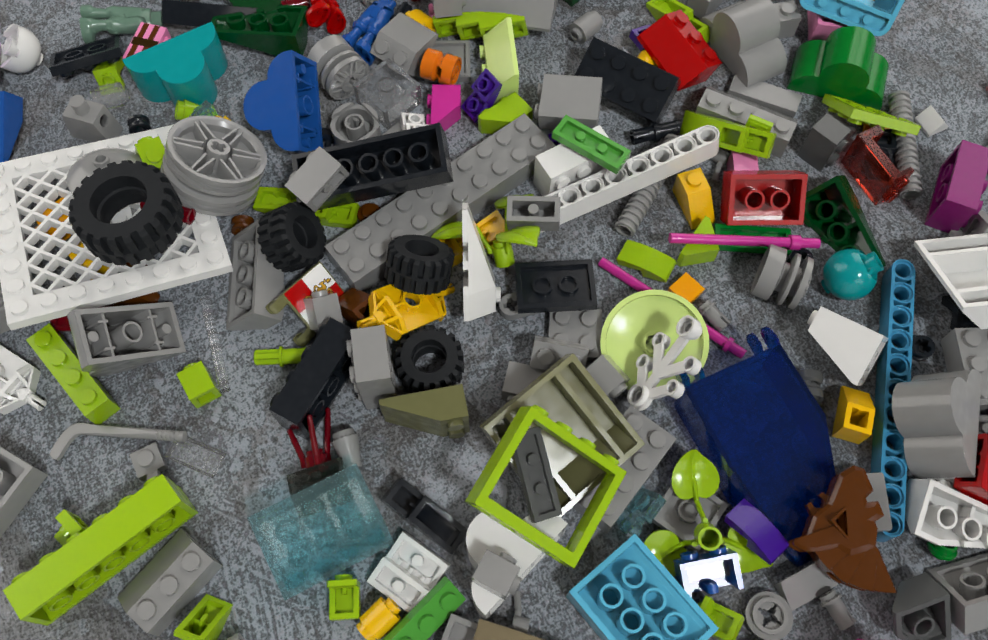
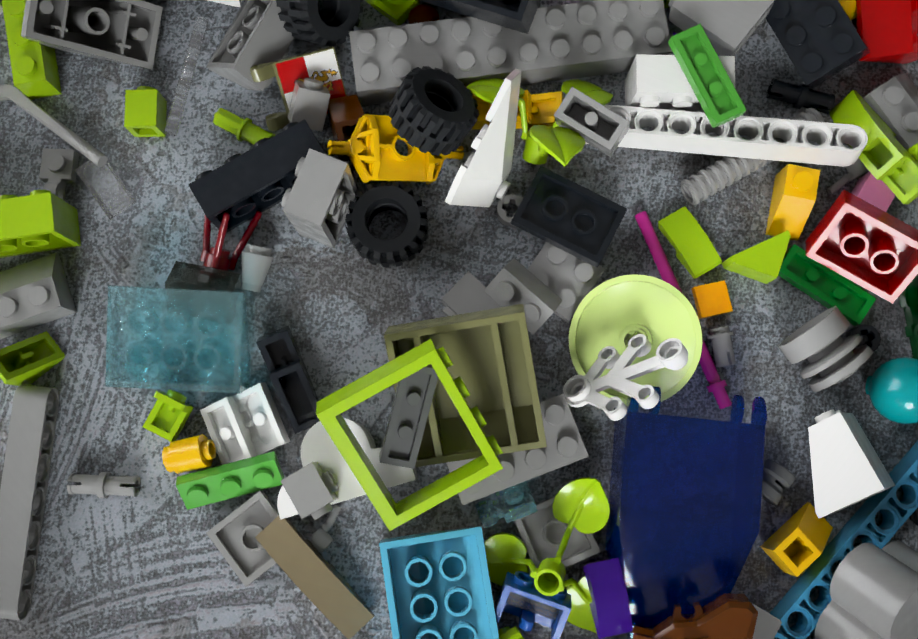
camera: 30 degrees right, 15 degrees up
olive slope [379,384,470,439] -> none
light grey brick [586,354,630,399] -> none
dark pink bar [668,233,821,250] -> none

